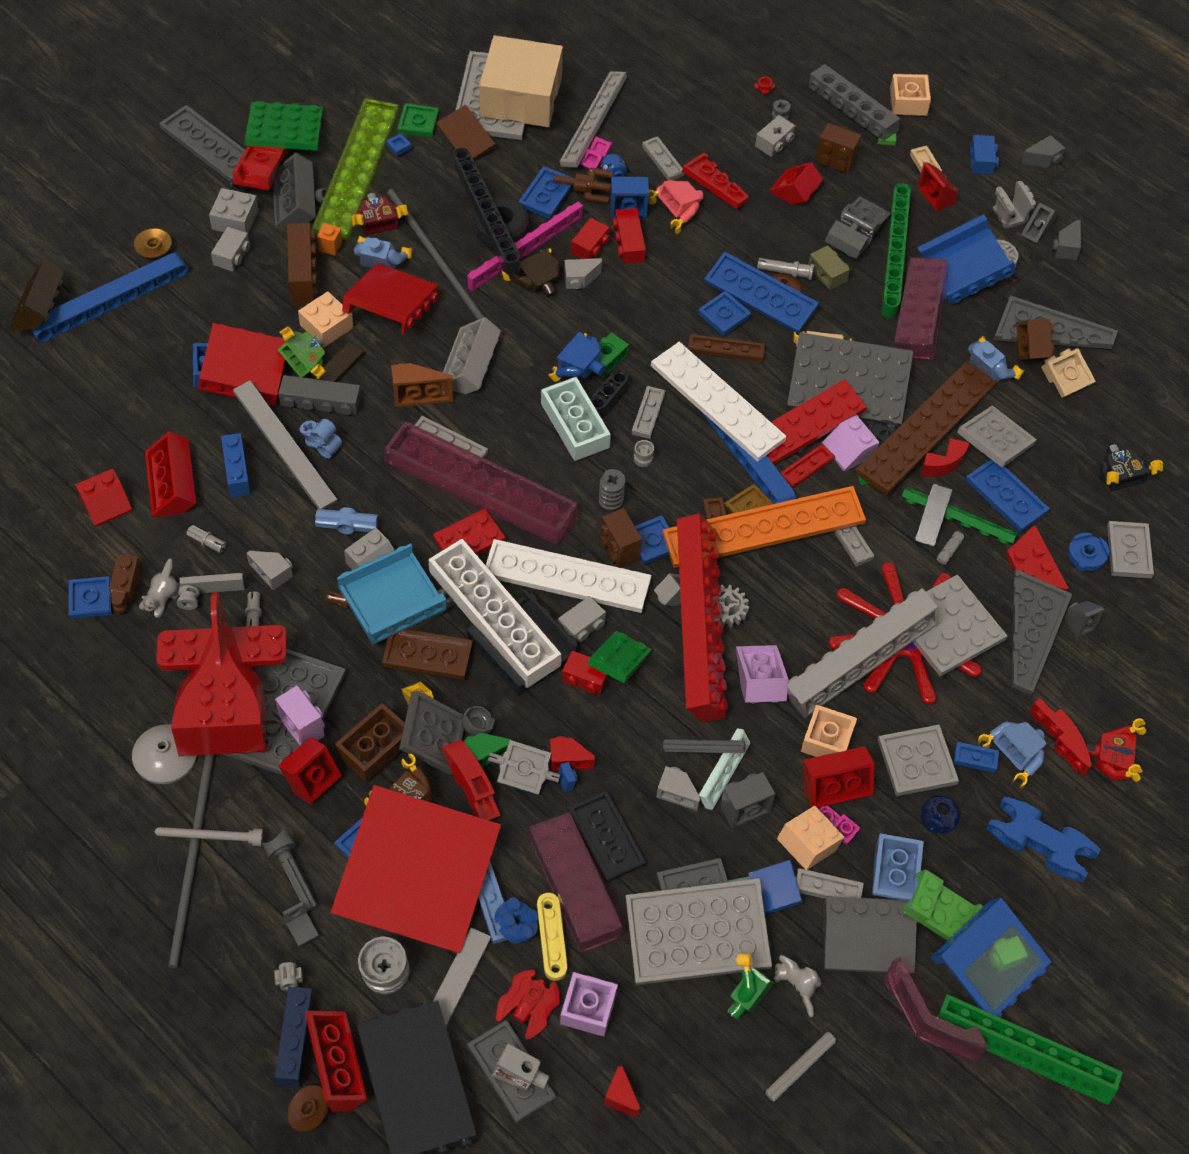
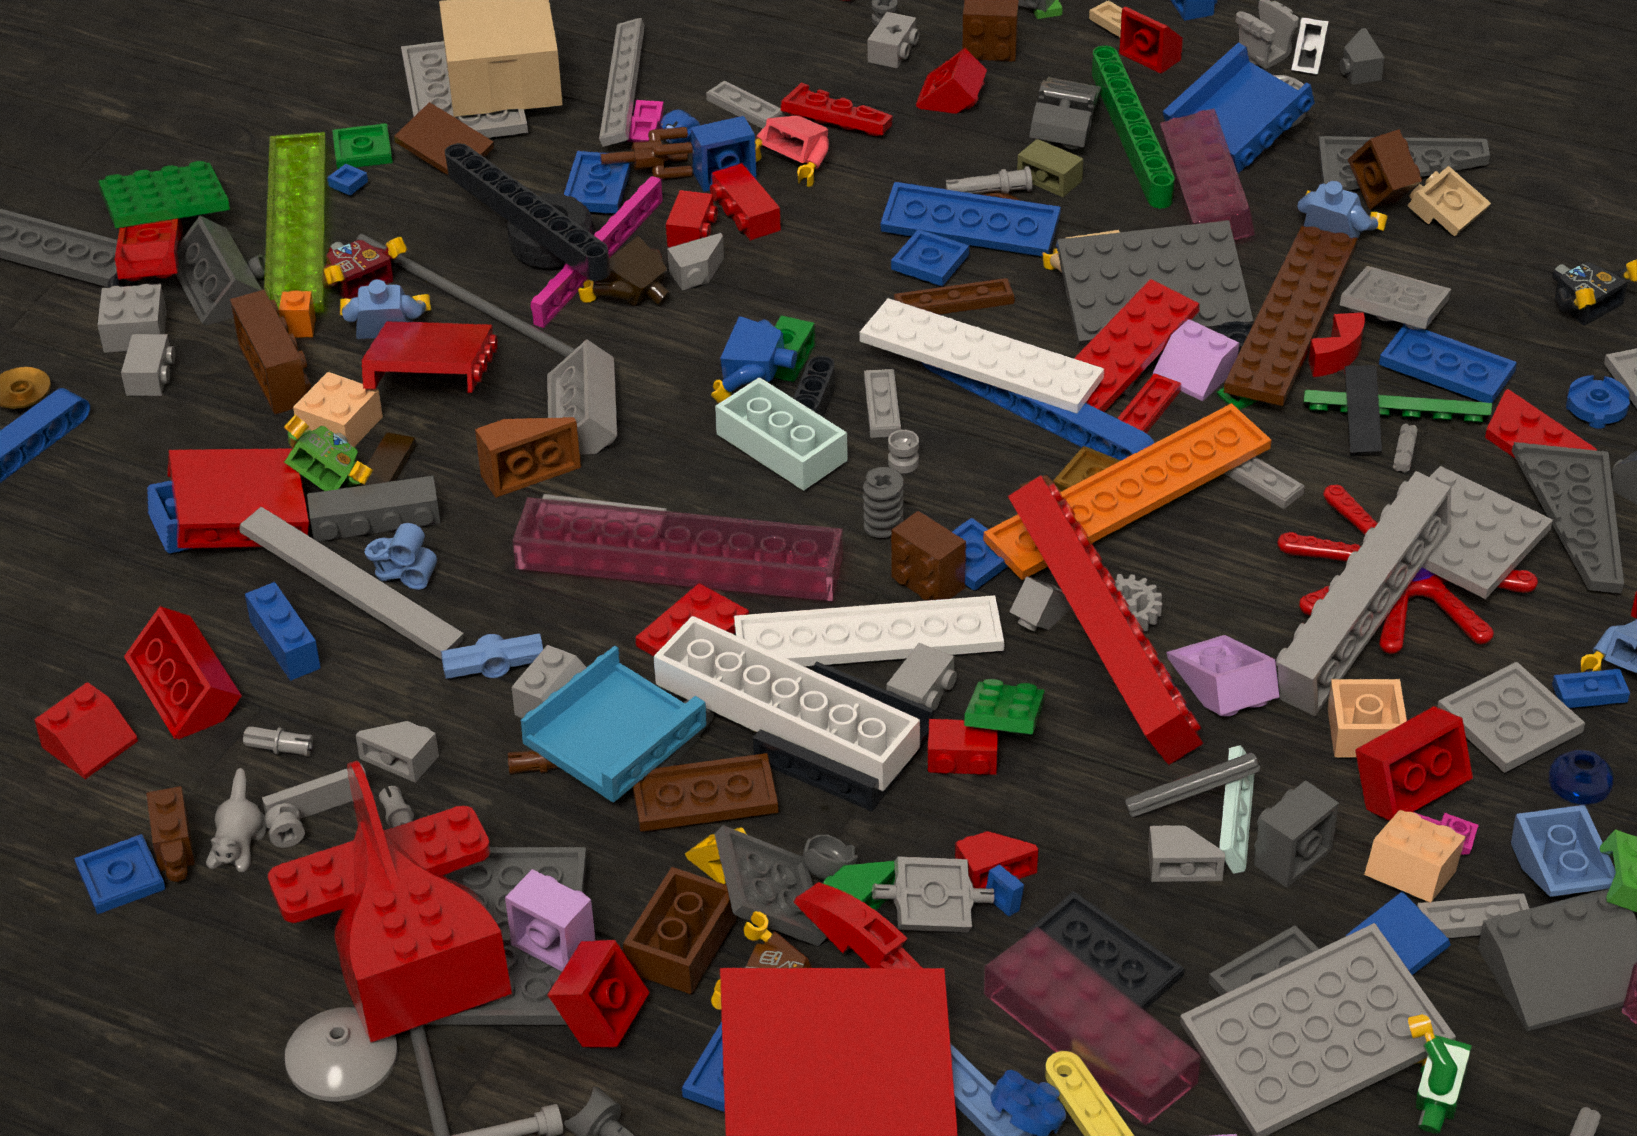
camera: 15 degrees left, 15 degrees down
light grey animal [774,955,821,1017] -> none

